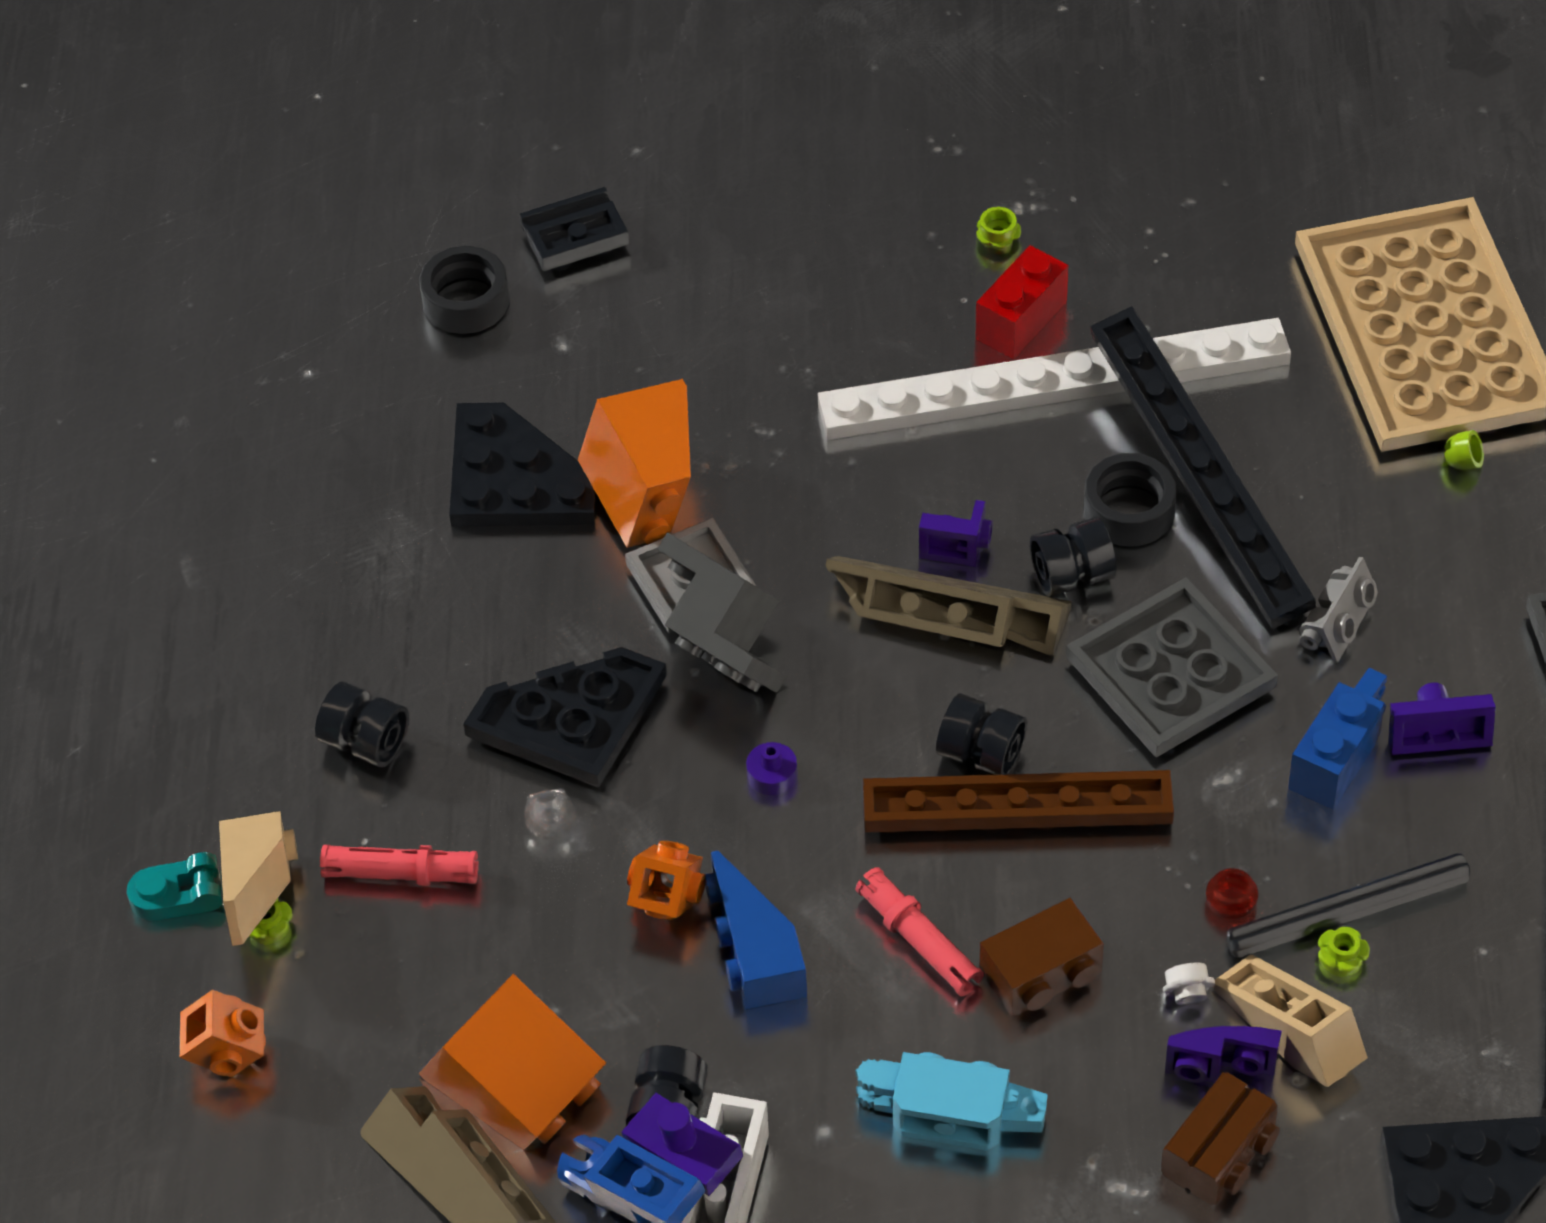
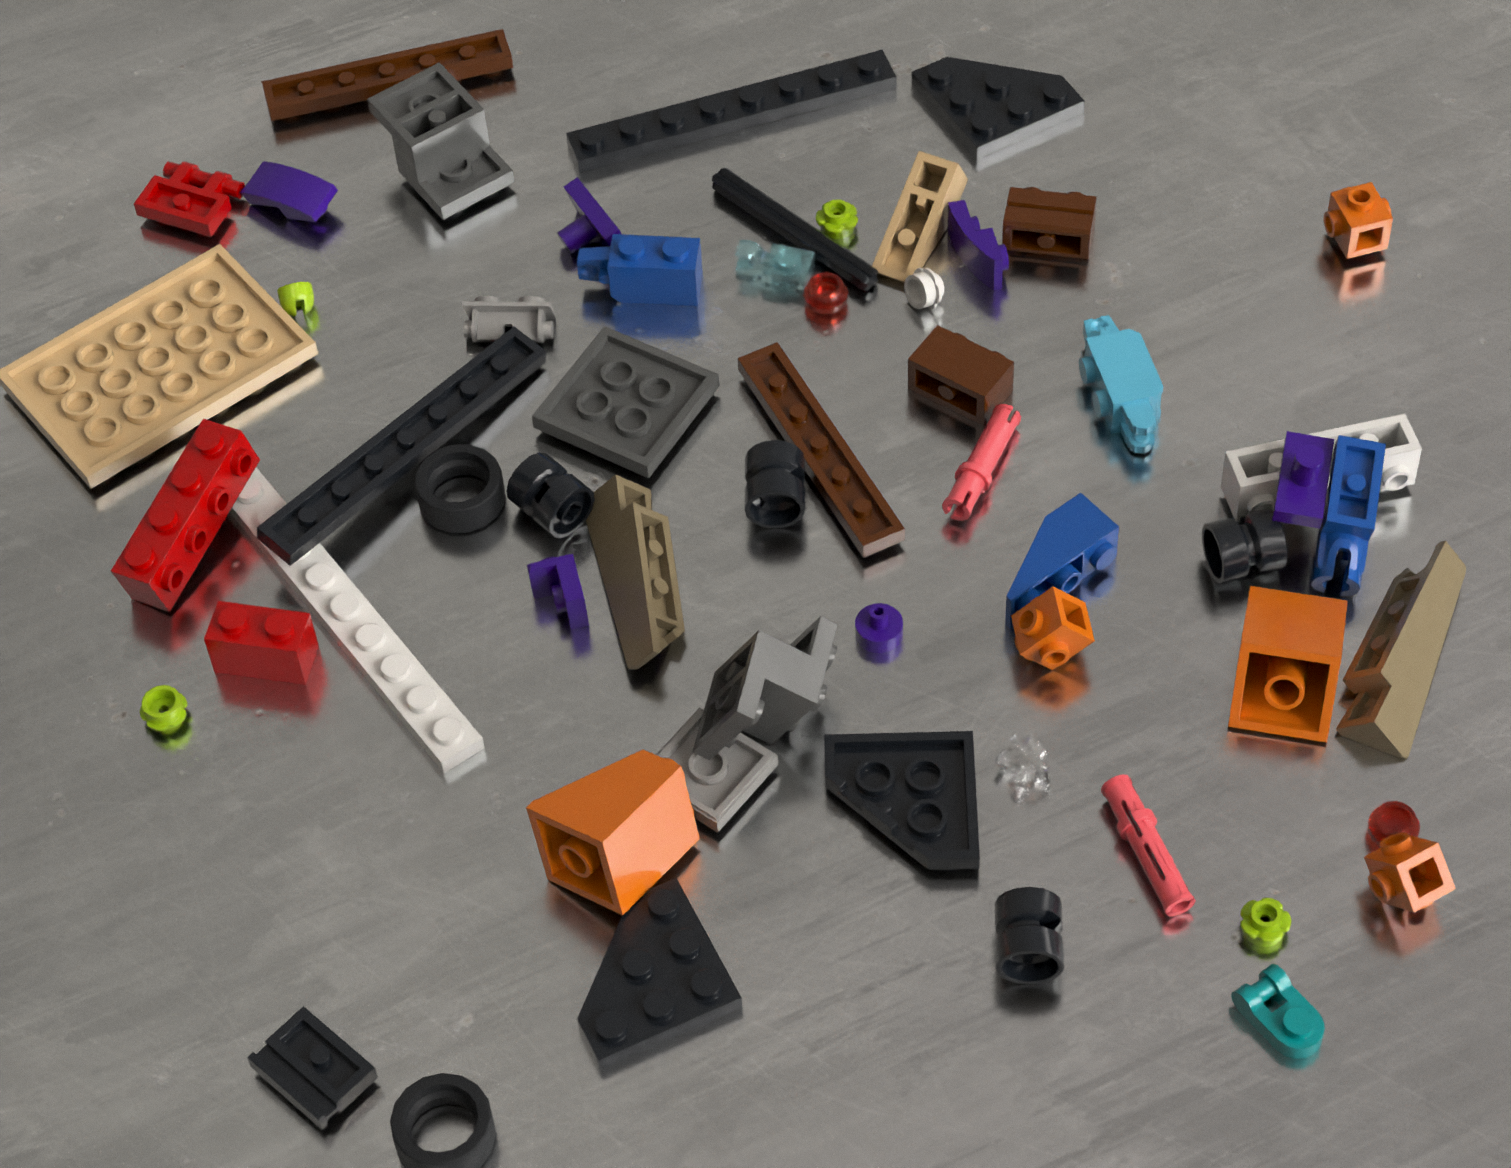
camera: 115 degrees left, 0 degrees up
tan slope [219,811,298,946] -> none
none -> red brick [111,418,260,612]
none -> clear light blue plate [735,240,815,295]
none -> clear red plate [1368,801,1420,846]

